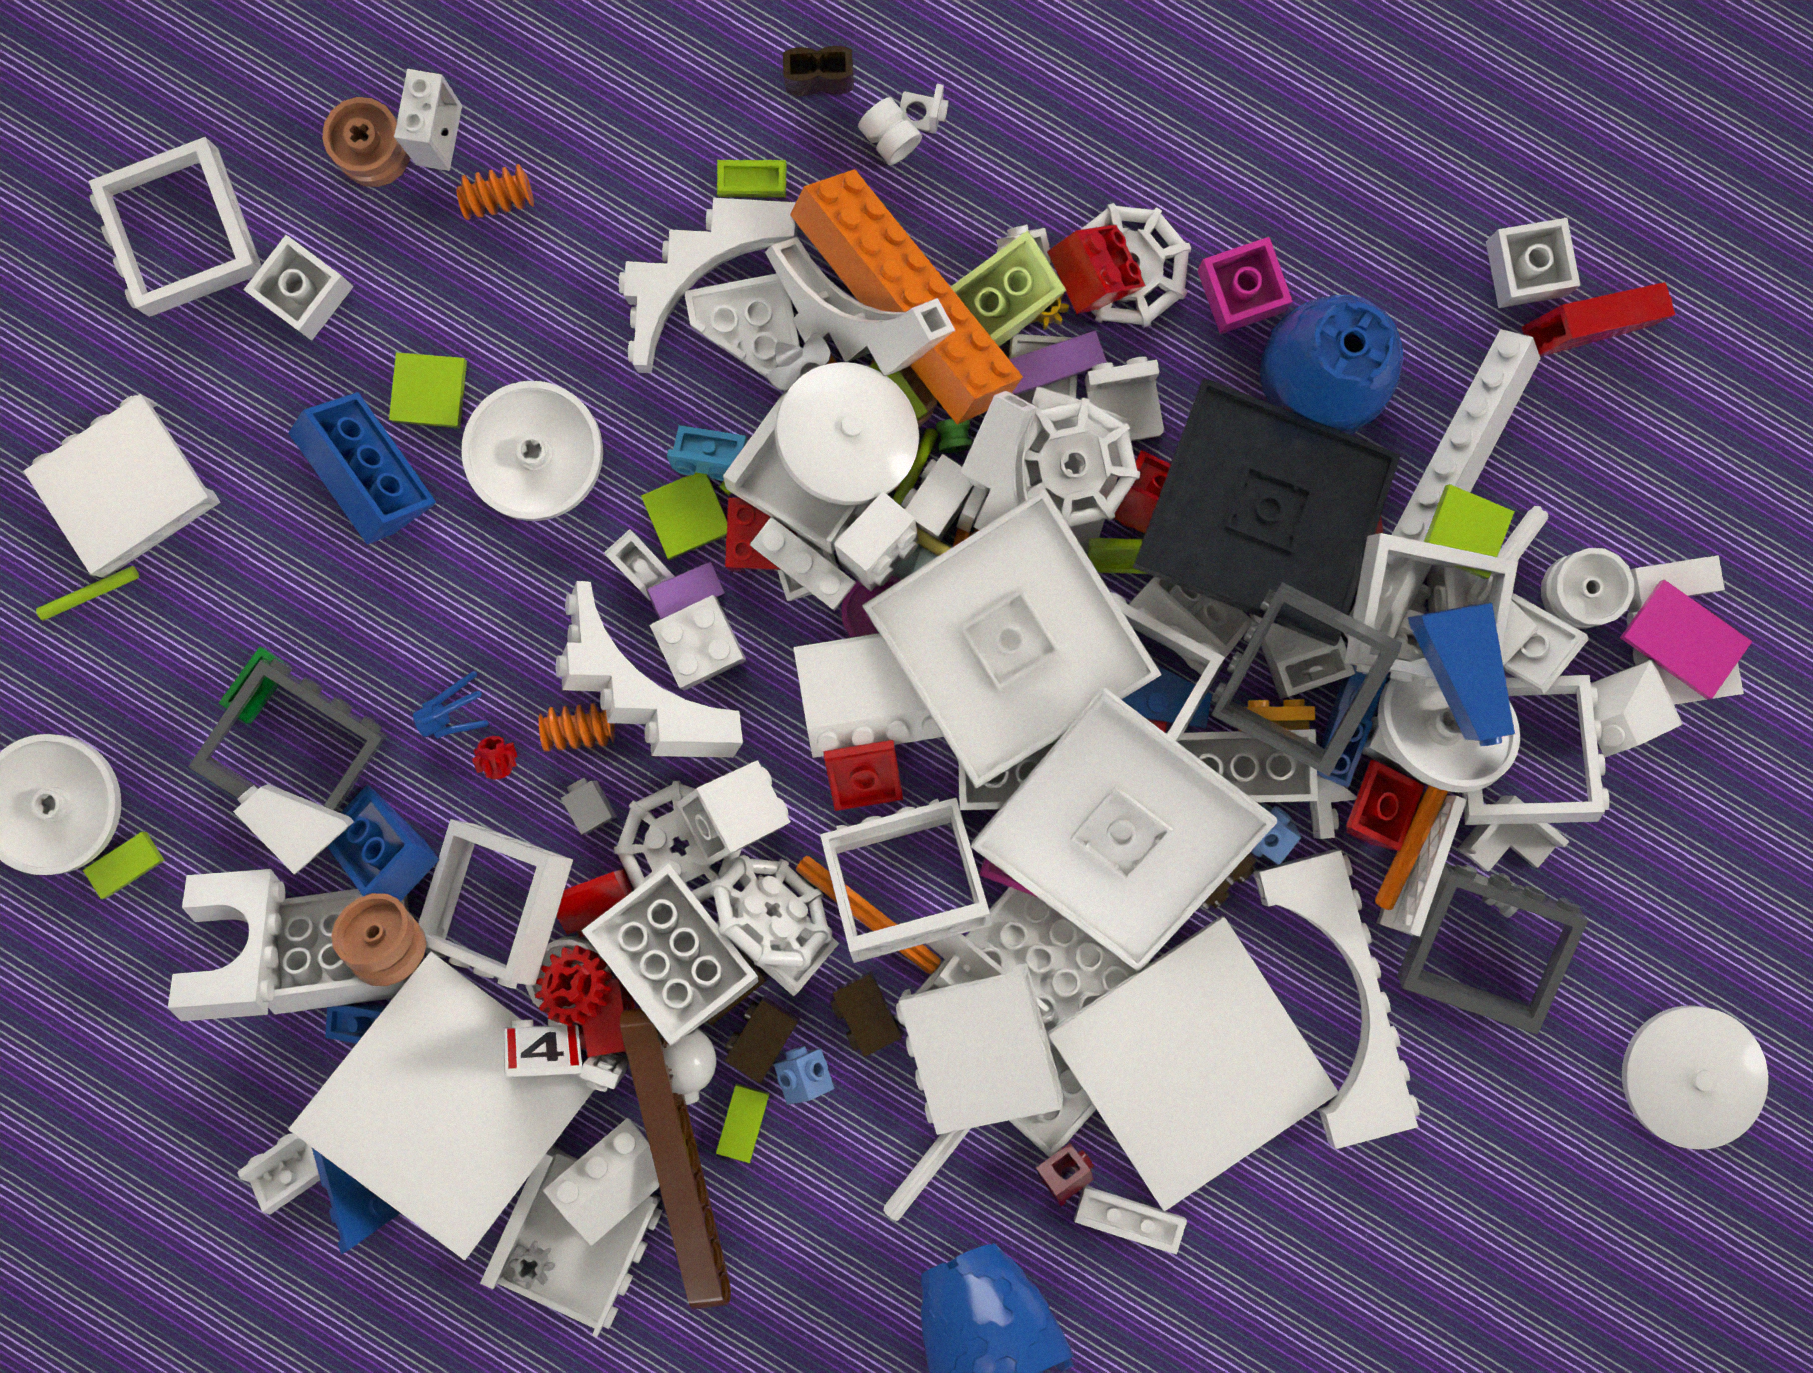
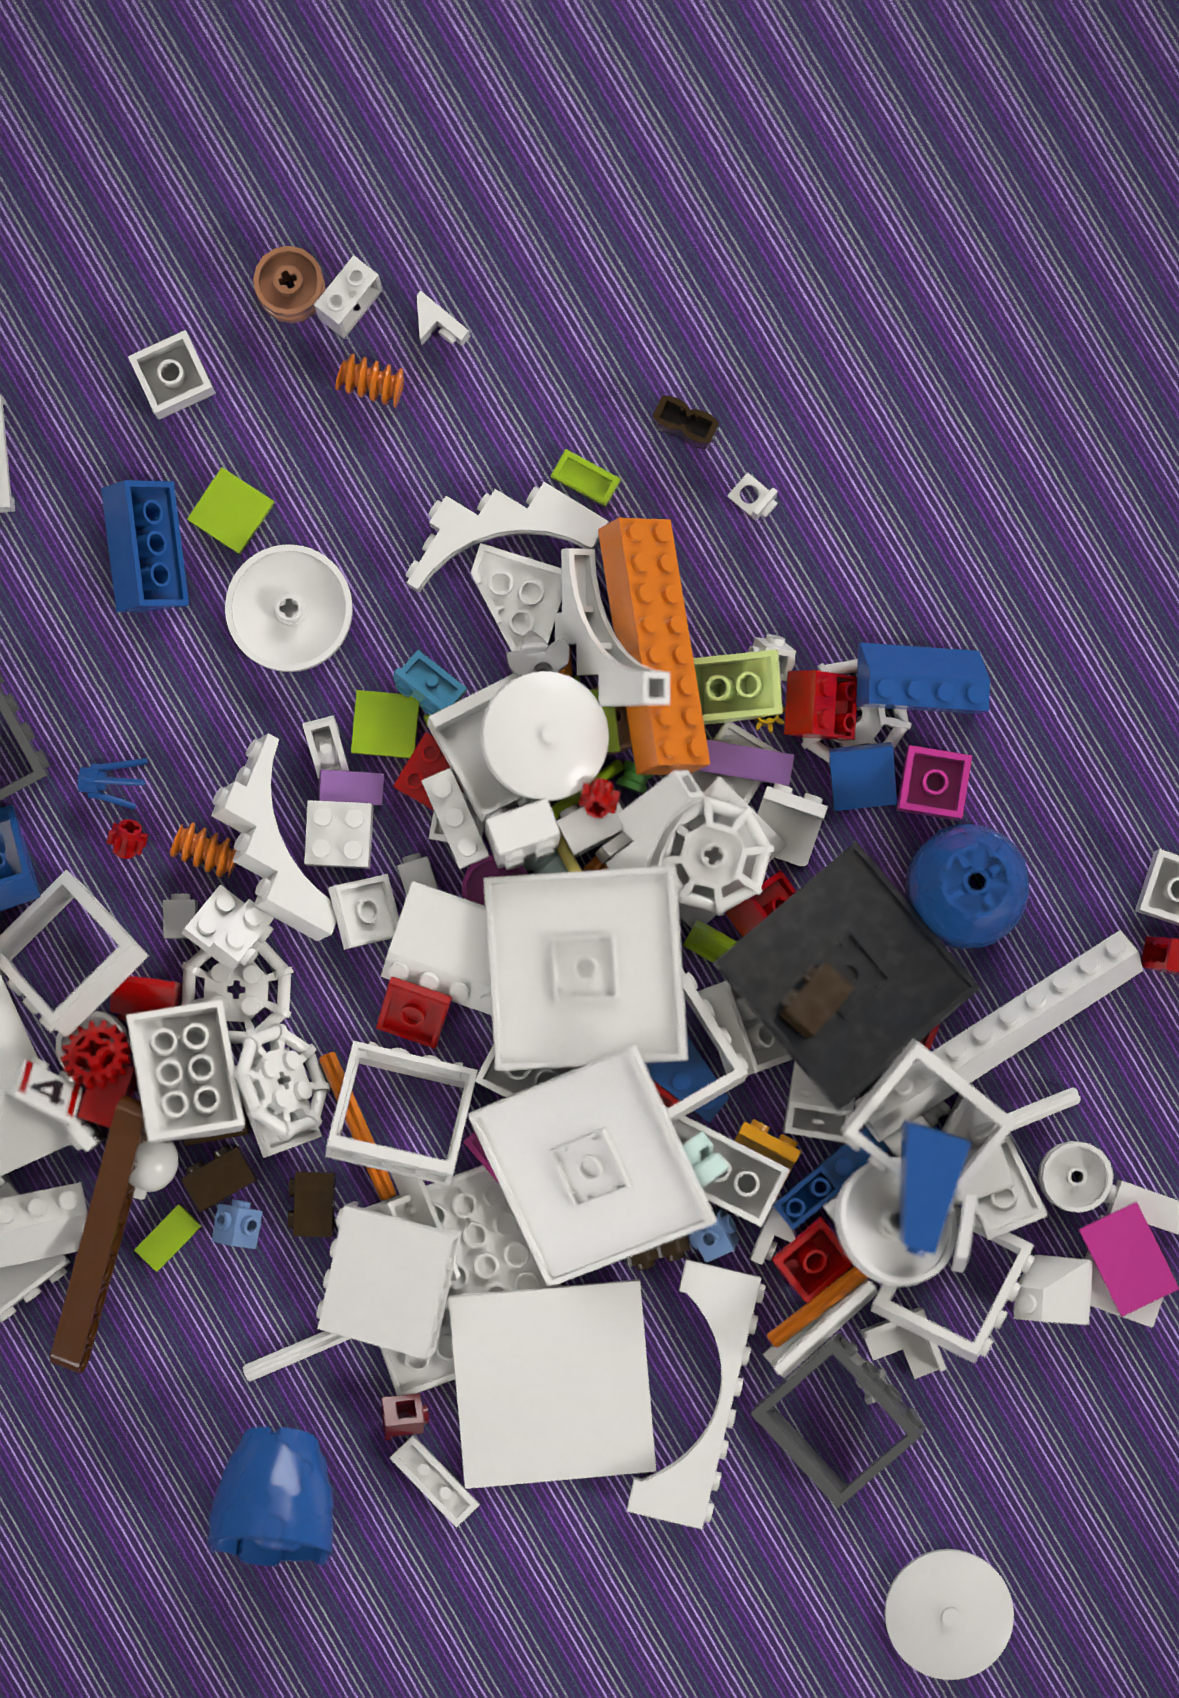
camera: 25 degrees right, 0 degrees up
white window [89,137,262,317] -> none
white slope [676,760,790,866] -> none
white wheel [858,97,922,165] -> none
dark grey window [1211,582,1402,776] -> none
lime tile [1424,484,1515,579] -> none
none -> white plate [182,885,274,972]
none -> white tile [328,874,399,950]
none -> light grey brick [397,853,439,896]
none -> white slope [417,291,470,346]
none -> red gear [579,778,620,818]
none -> light aqua wheel [683,1131,730,1188]
none -> dark brown brick [778,962,855,1040]
none -> blue tile [829,742,897,811]
none -> blue slope [856,643,990,714]
none -> white tile [952,1194,978,1272]

